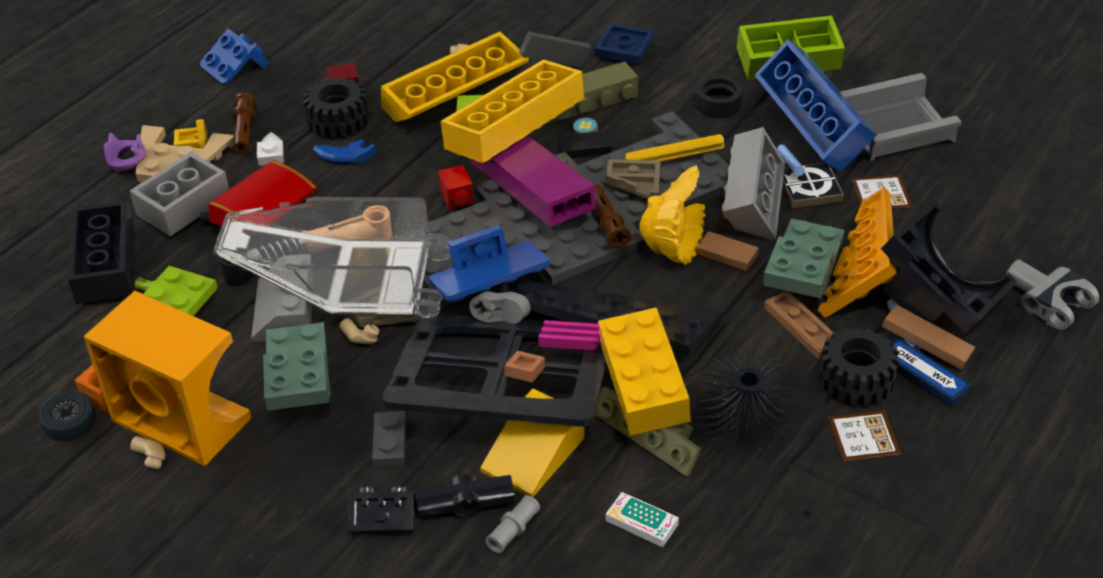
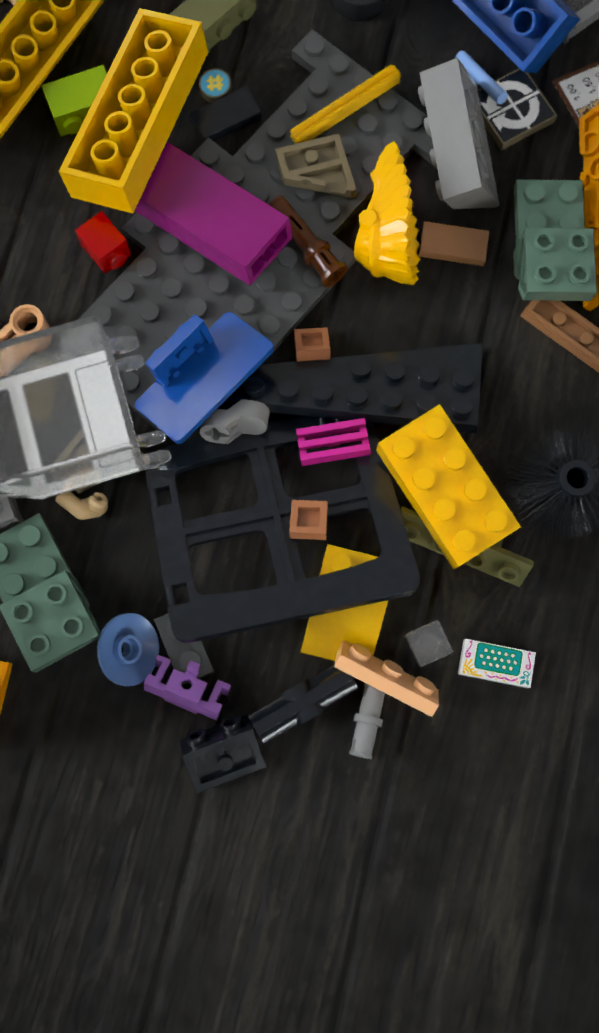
camera: 25 degrees left, 35 degrees up
none -> medium blue dish [97,613,159,686]
none -> medium lavender piece [144,655,231,721]
none -> nougat tile [294,327,330,362]
none -> light nougat plate [334,641,439,717]
none -> clear plate [405,620,454,668]

